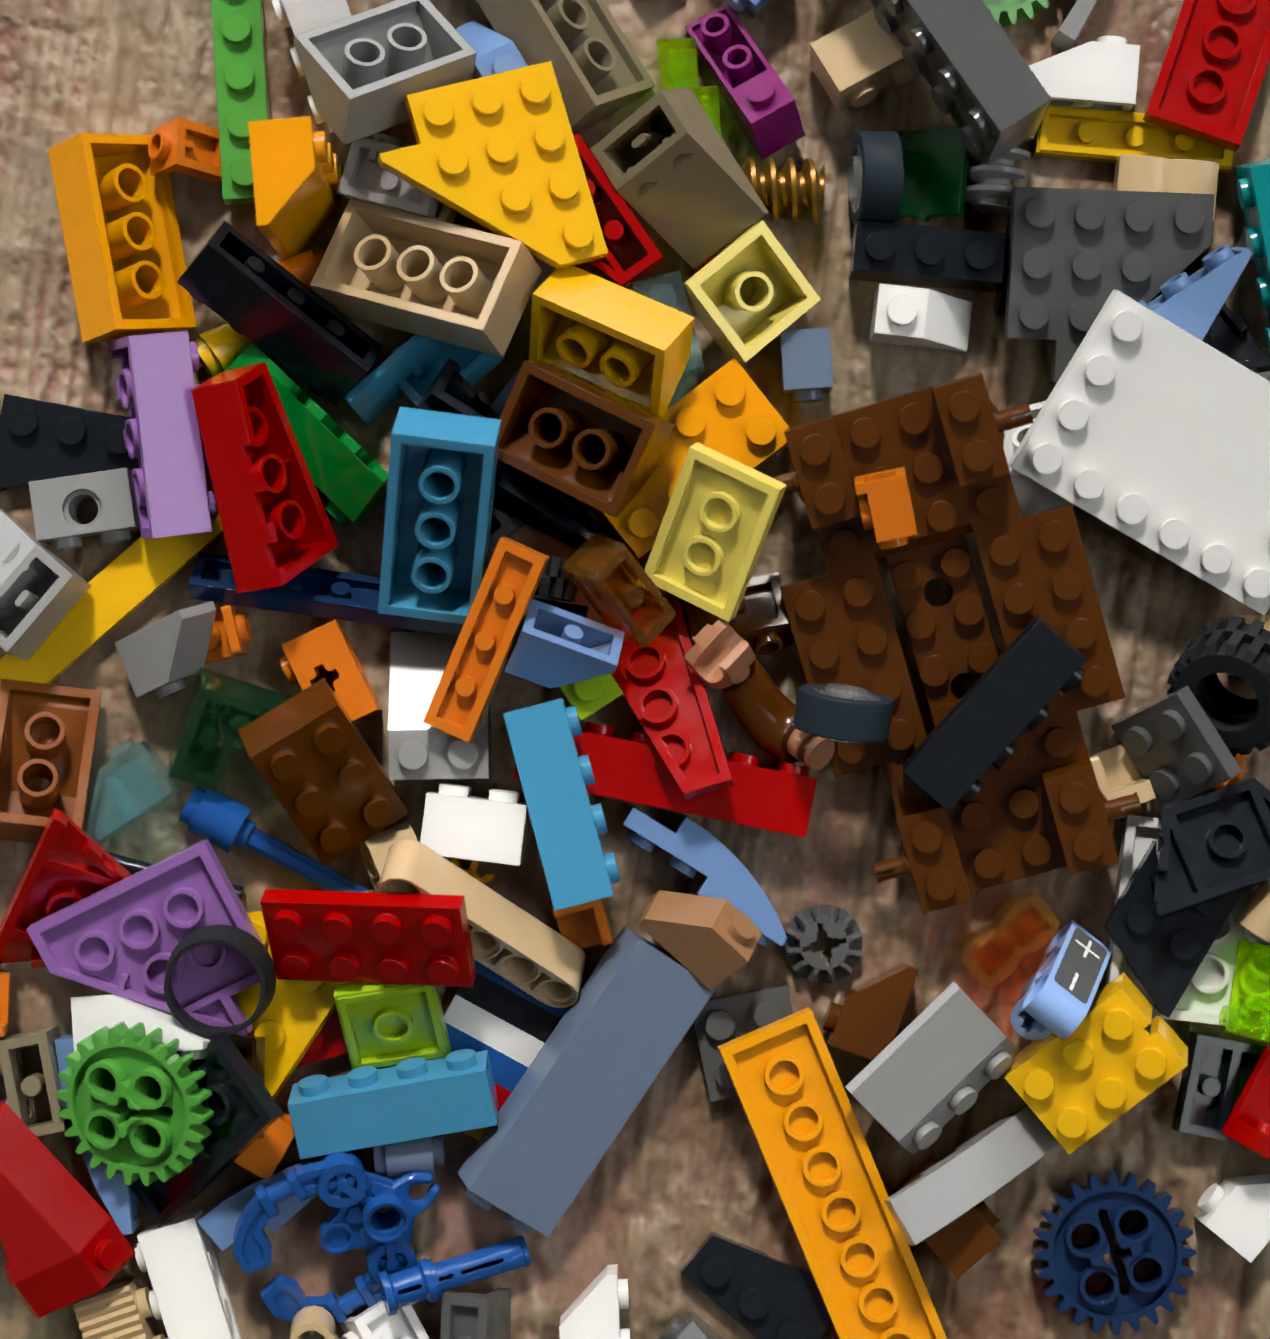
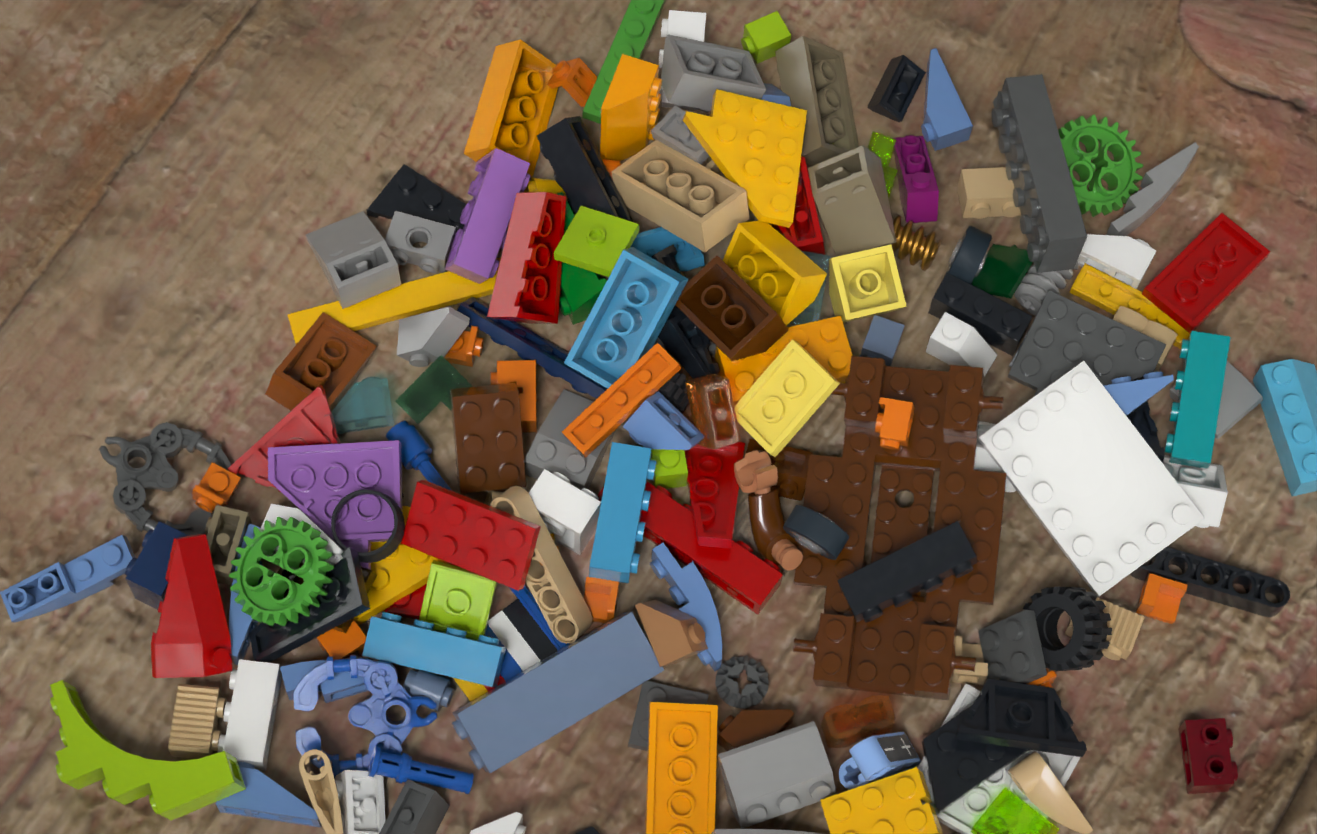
camera: 20 degrees right, 20 degrees down
none -> lime plate [554,206,640,277]

